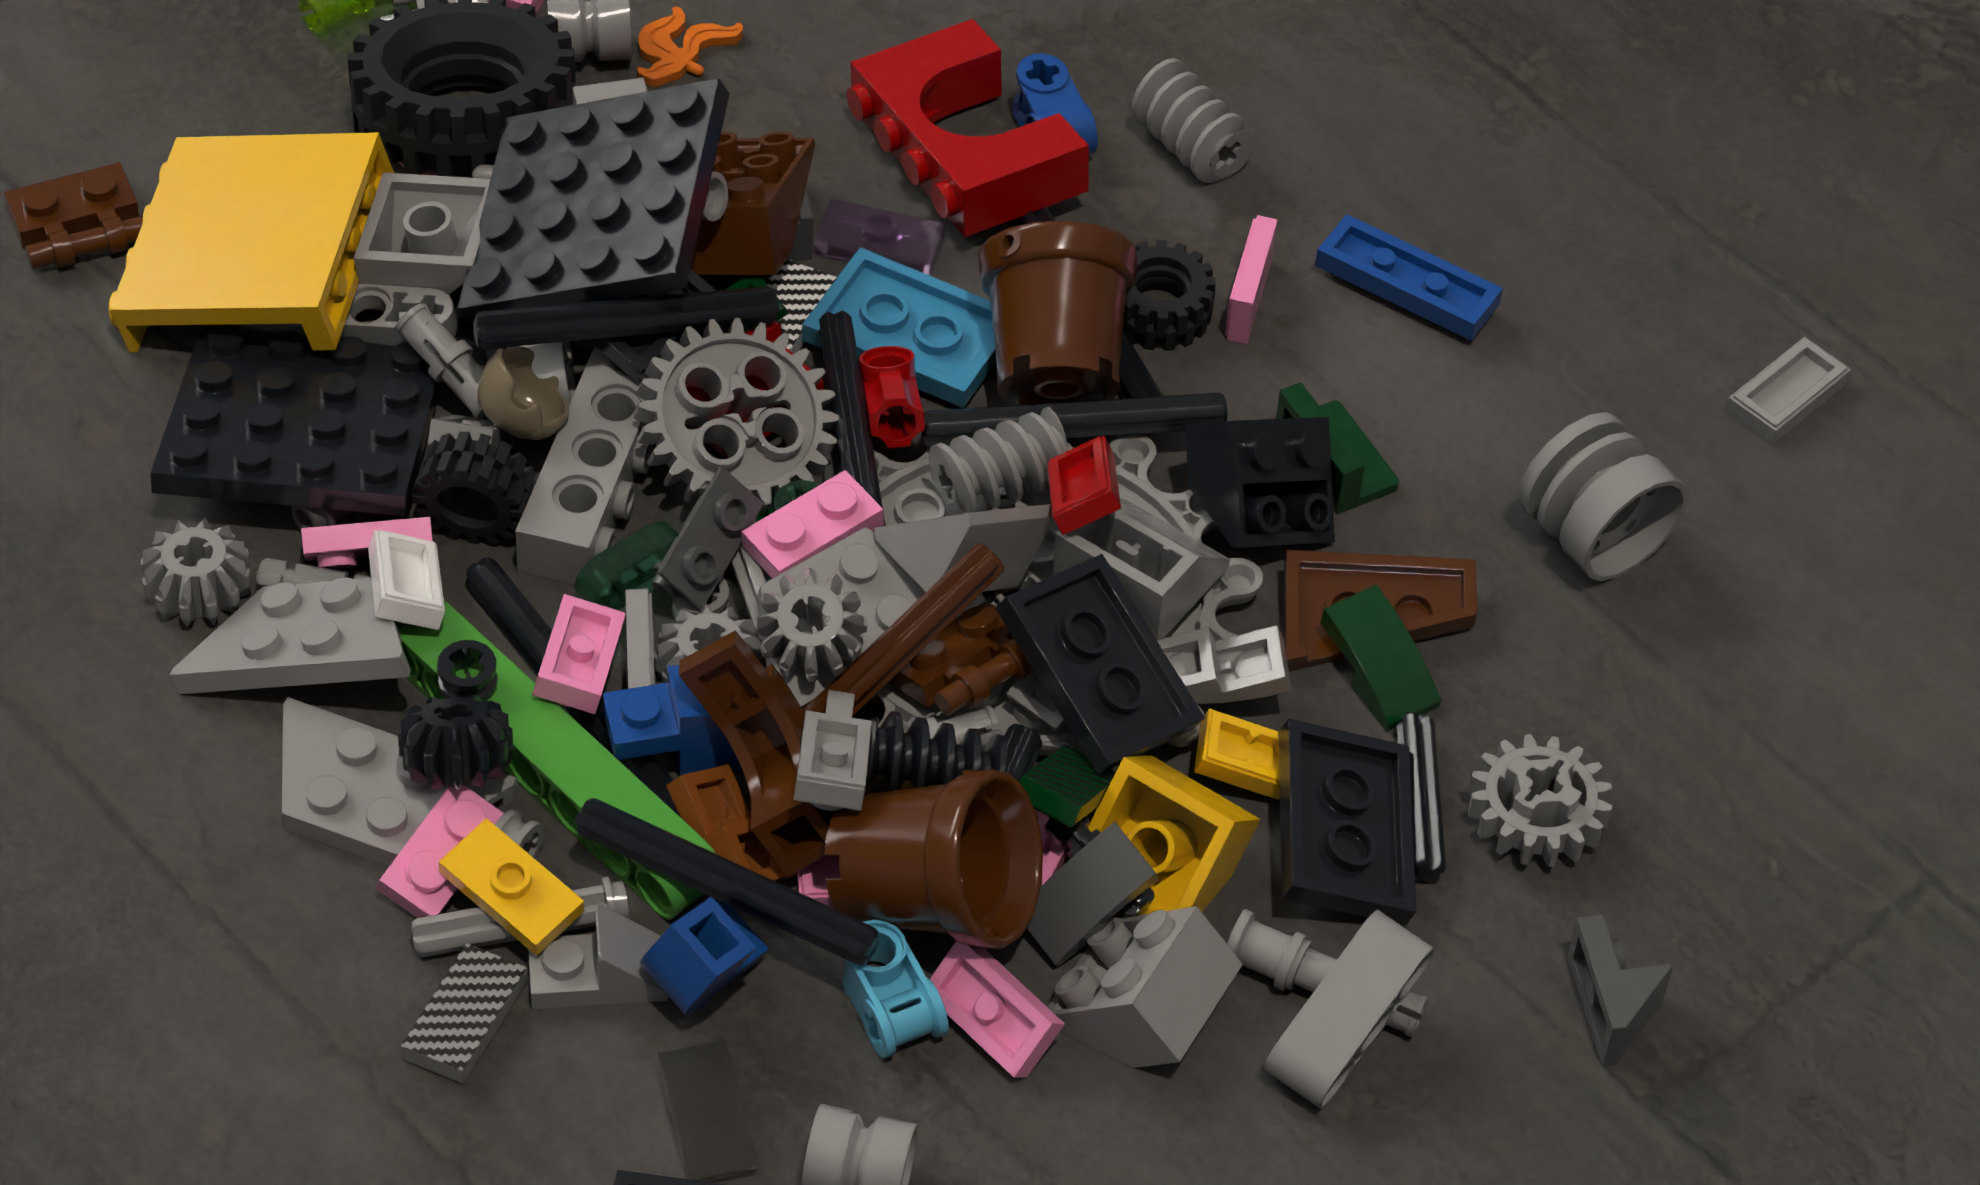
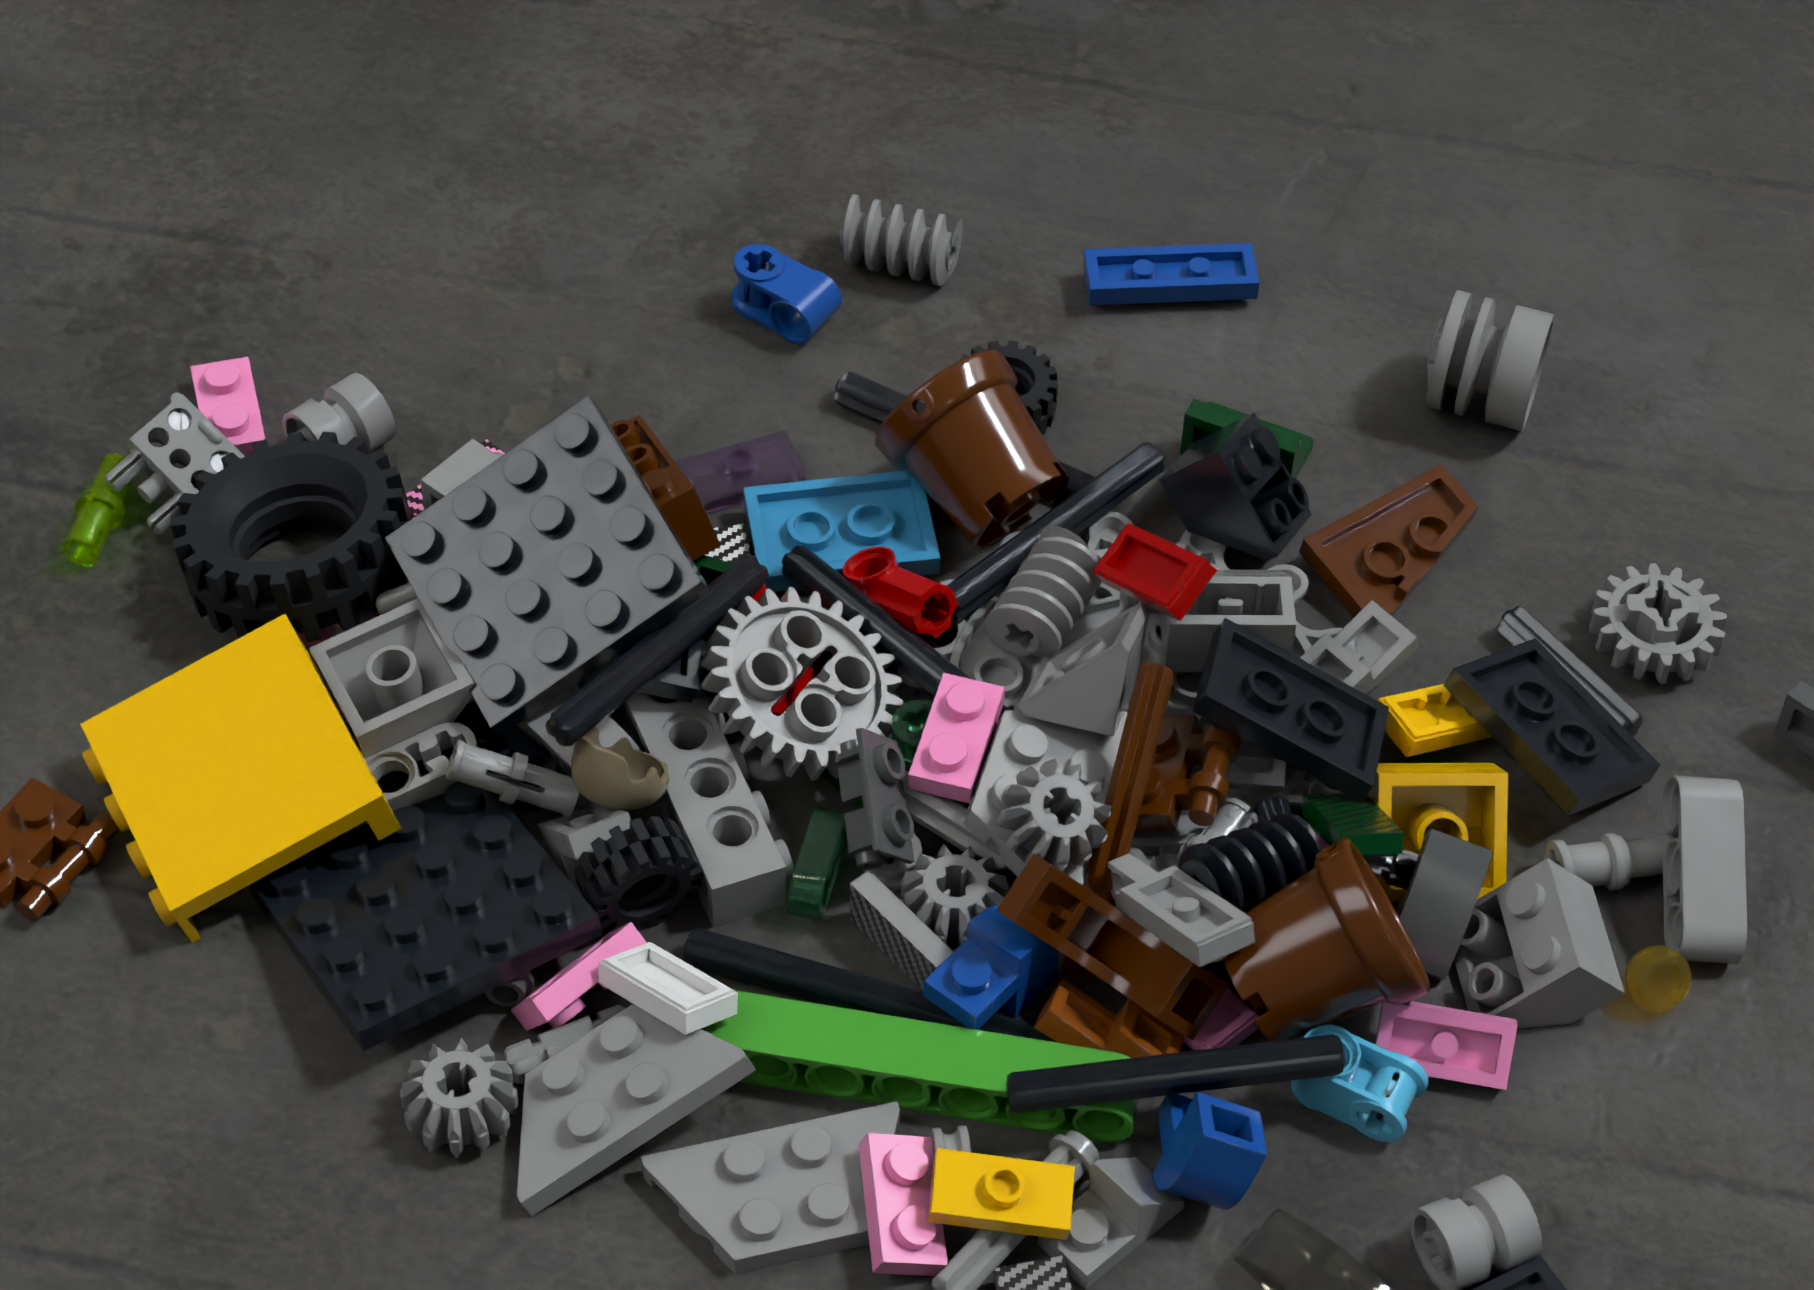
camera: 35 degrees left, 0 degrees up
black gear [398,694,513,791] -> none
black bush [437,640,498,701] -> none
bright pink plate [532,594,626,714] -> none
orange piece [637,6,743,87] -> none
red arch [846,19,1089,237] -> none
bright pink tile [1225,215,1278,345] -> none
dark green slope [1320,584,1441,732] -> none
light grey tile [1725,337,1852,445] -> none
none -> clear yellow plate [1624,945,1691,1012]

